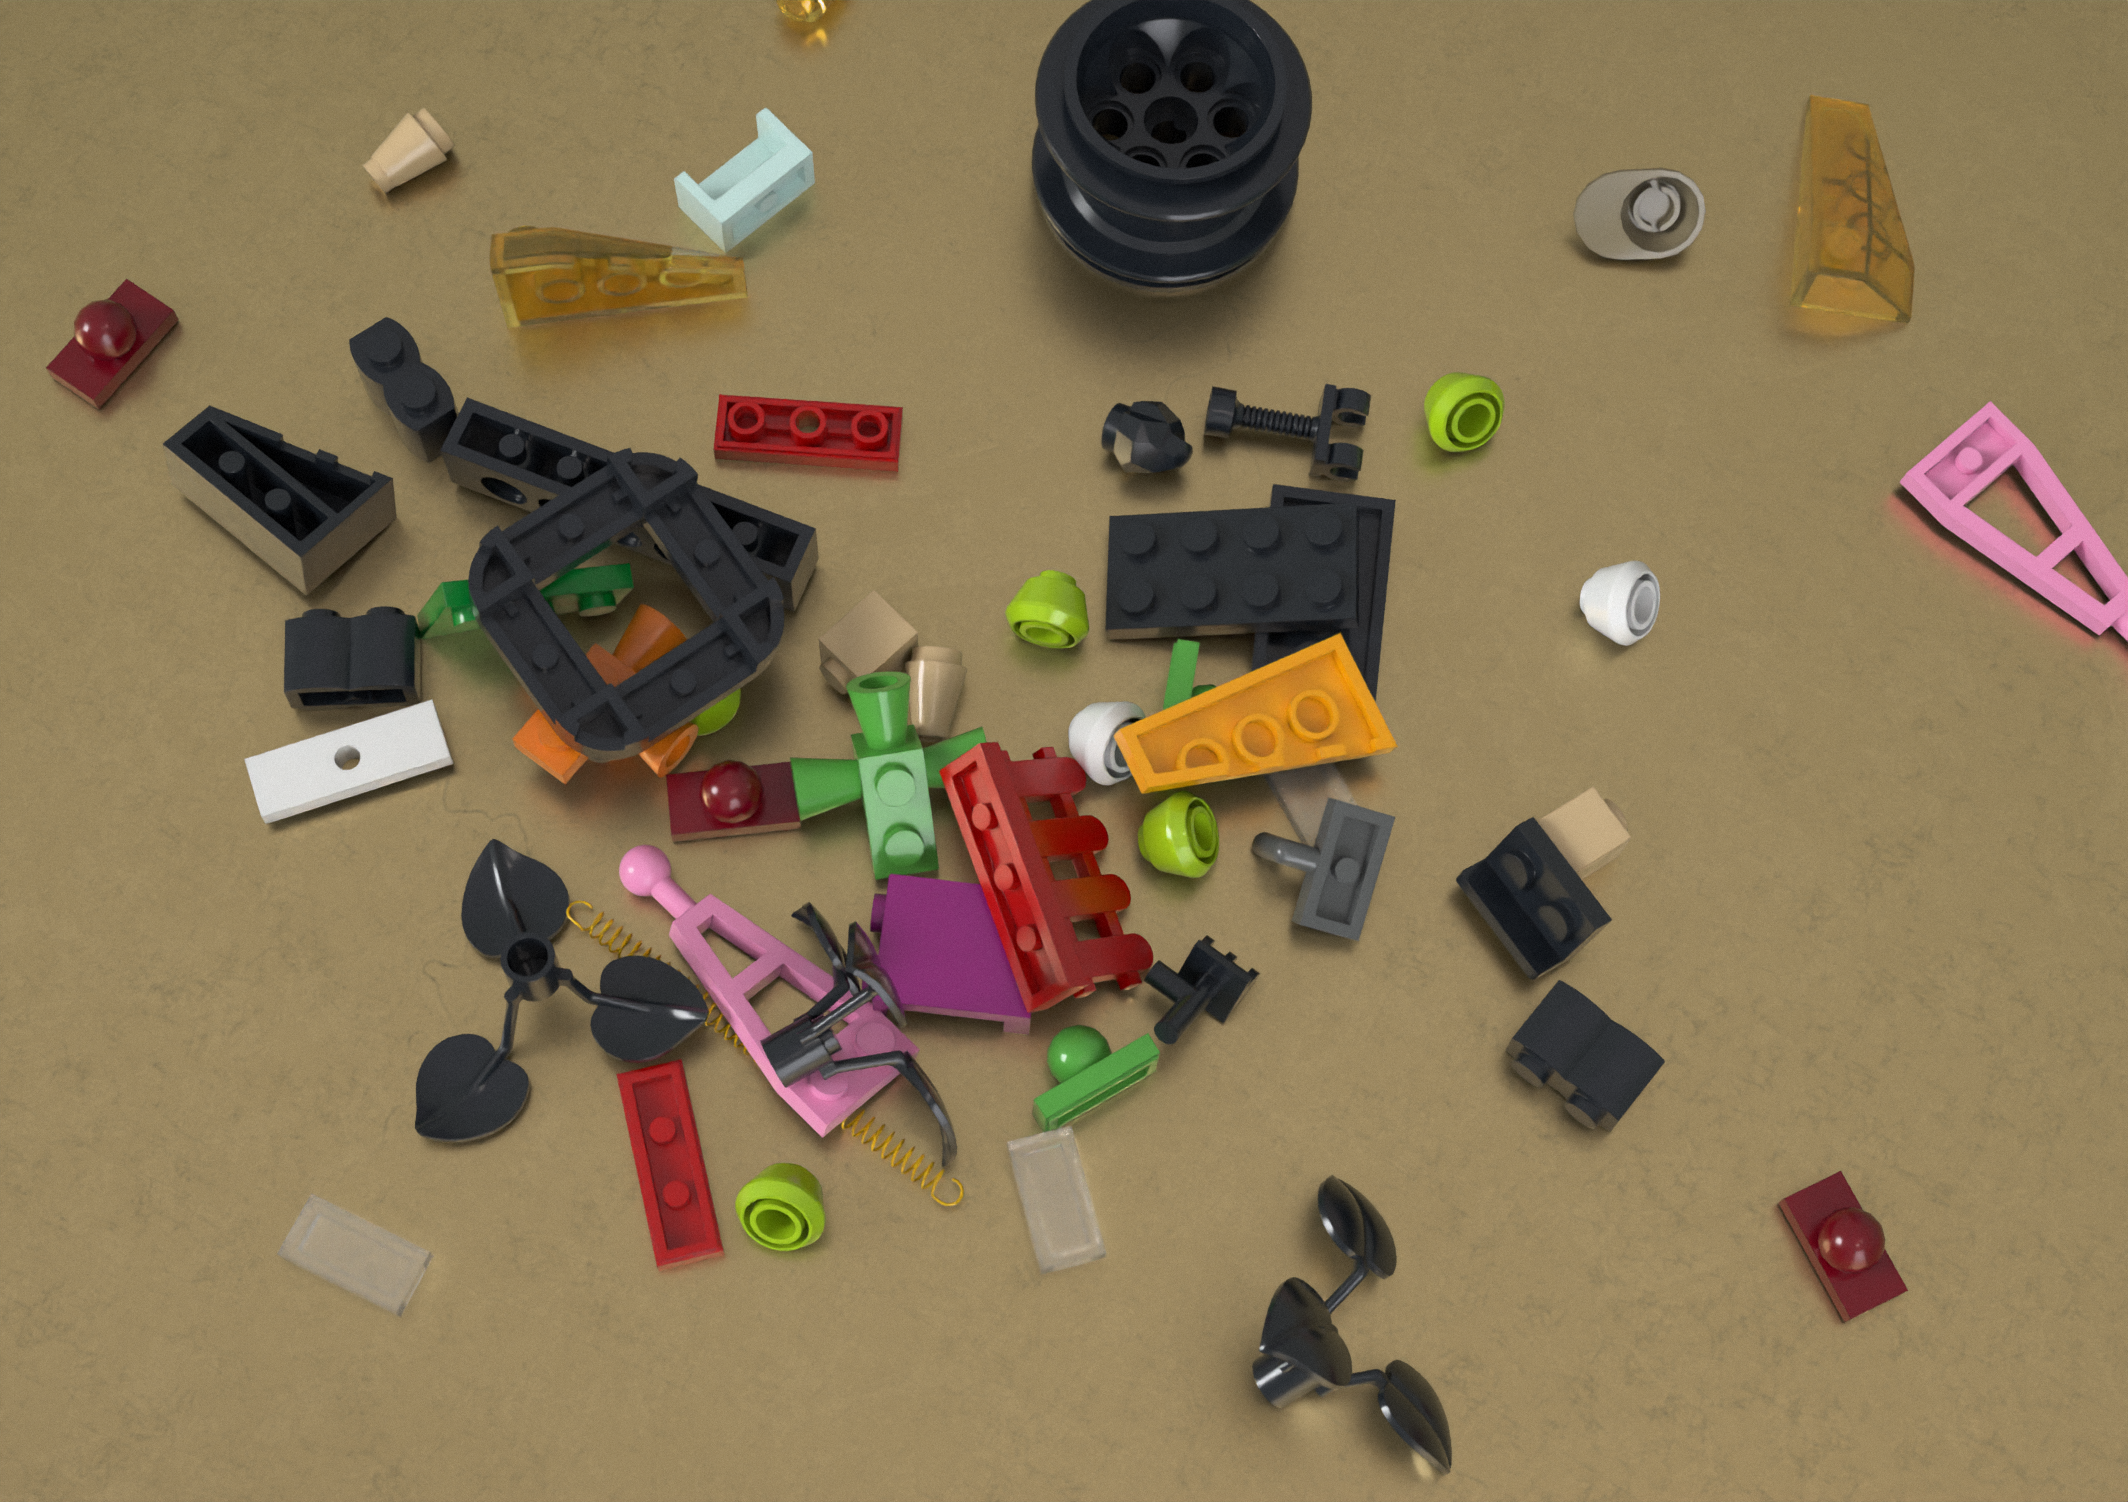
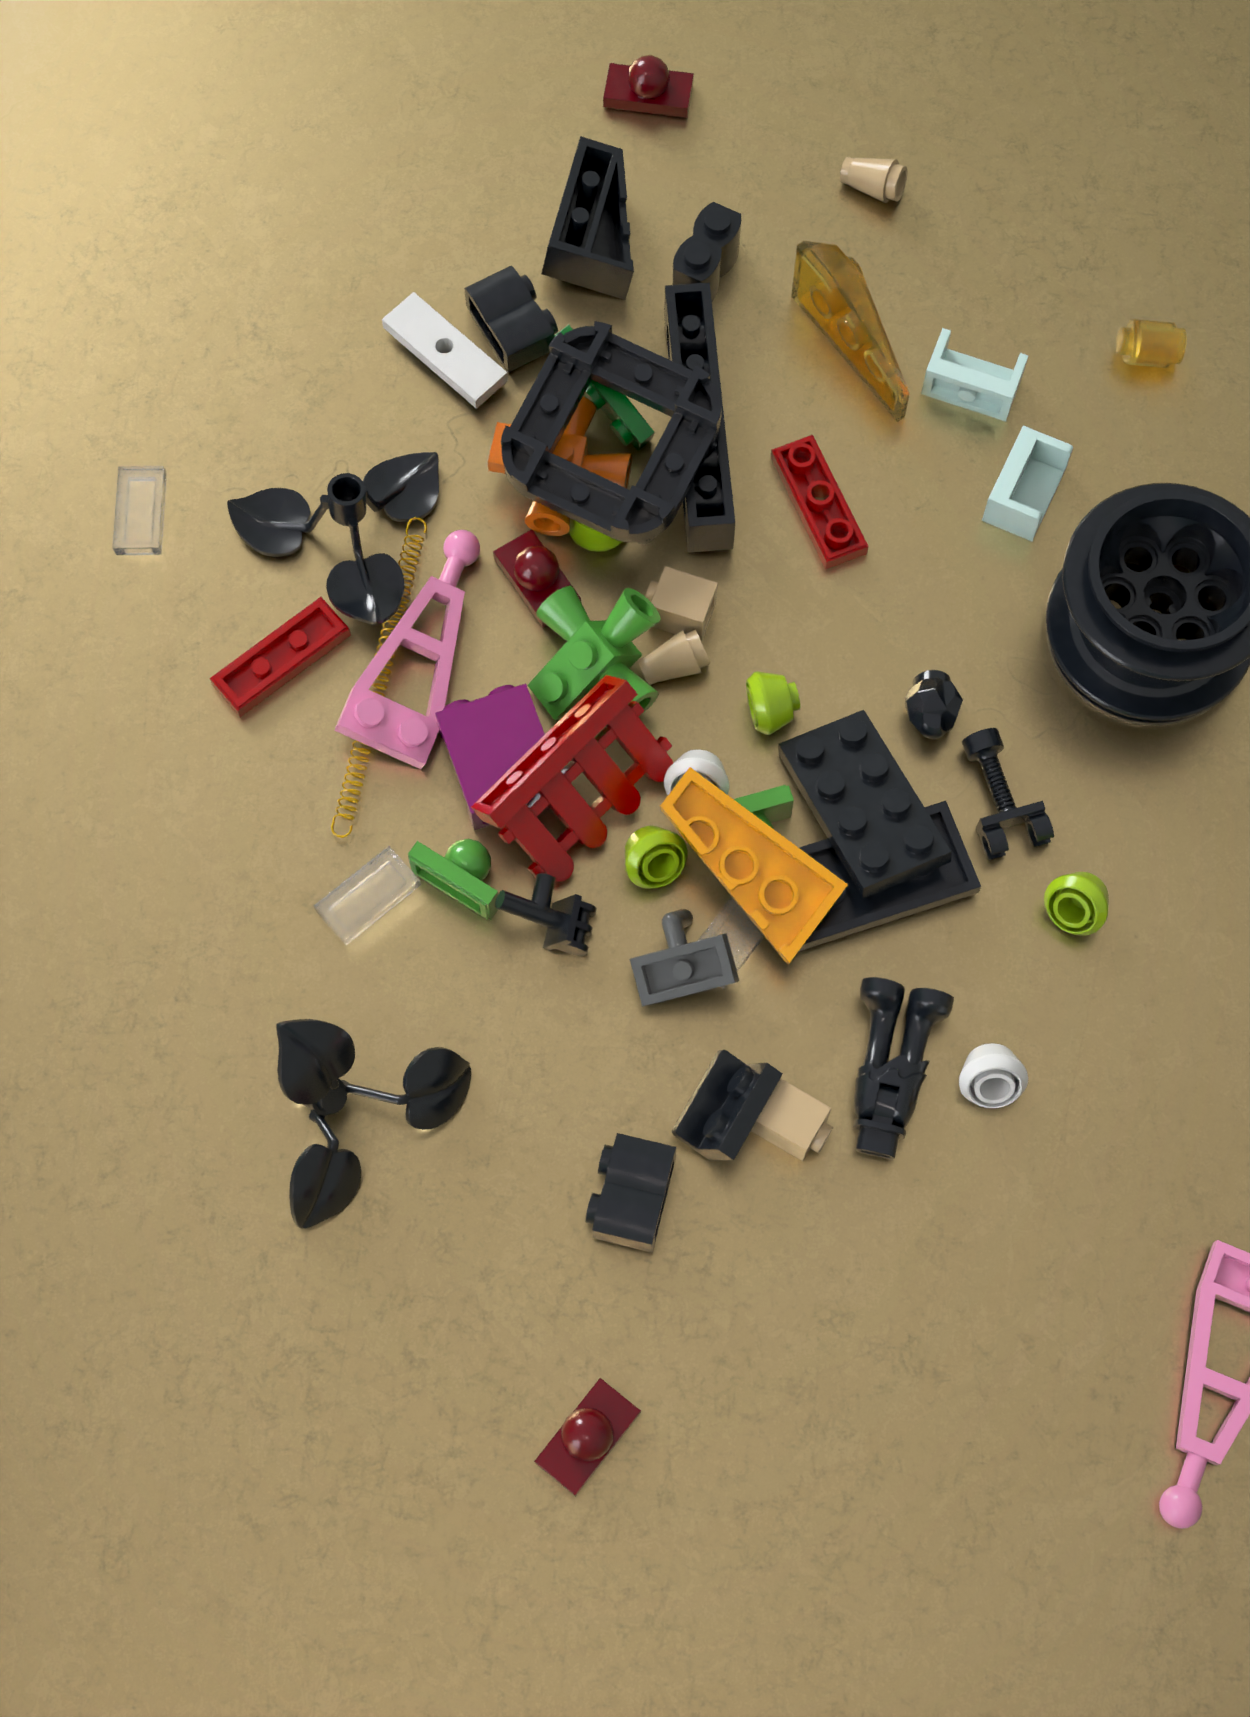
camera: 70 degrees right, 0 degrees up
lime cone [735,1163,826,1251] -> none
black plant [760,902,957,1167] -> none
none -> black piece [853,977,954,1159]
none -> light aqua panel [982,426,1073,541]

